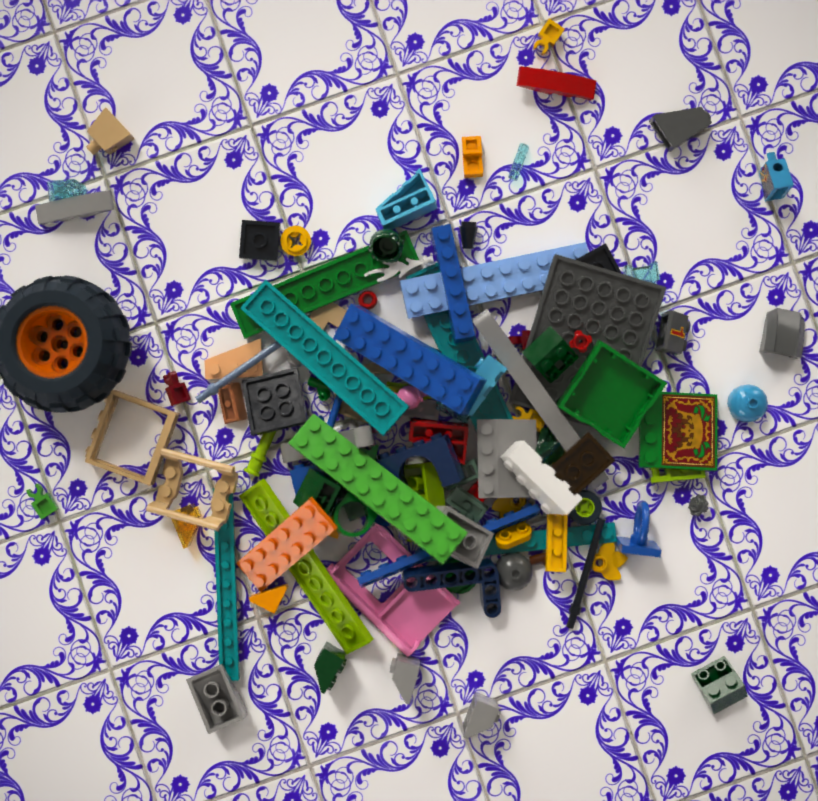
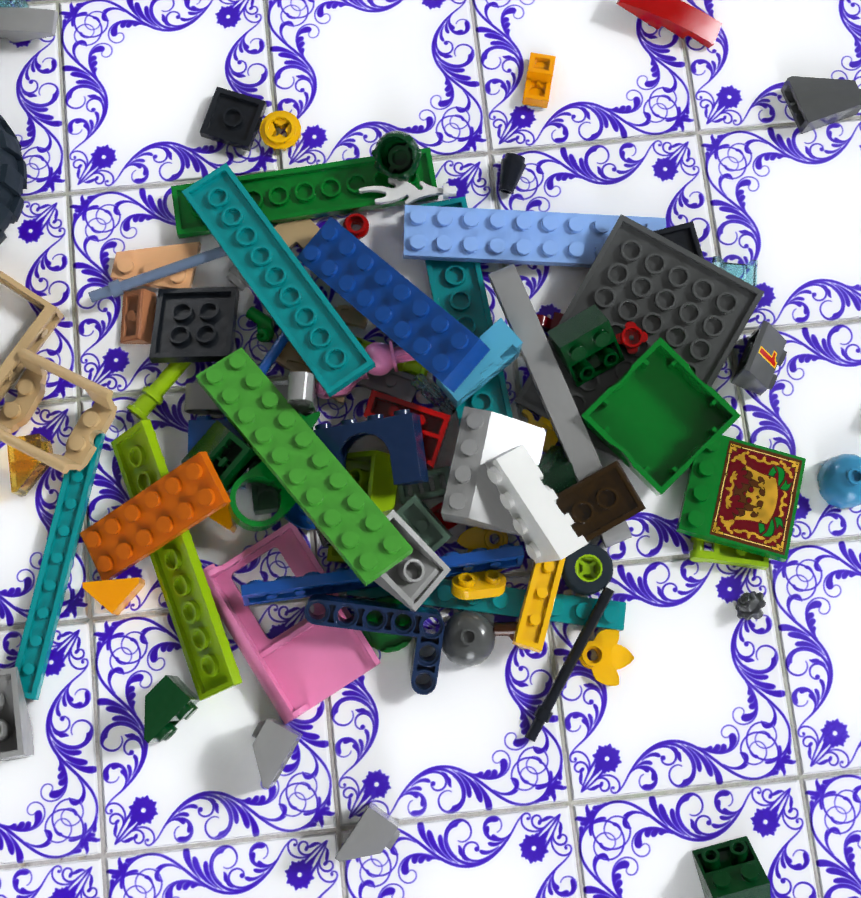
camera: 10 degrees right, 10 degrees down
dark red plate [163,371,191,406] -> none
medium azure wedge [375,168,437,230] -> none
blue arch [430,224,475,344] -> none
clear light blue axle [508,143,529,181] -> none
blue tile [615,501,662,558] -> none

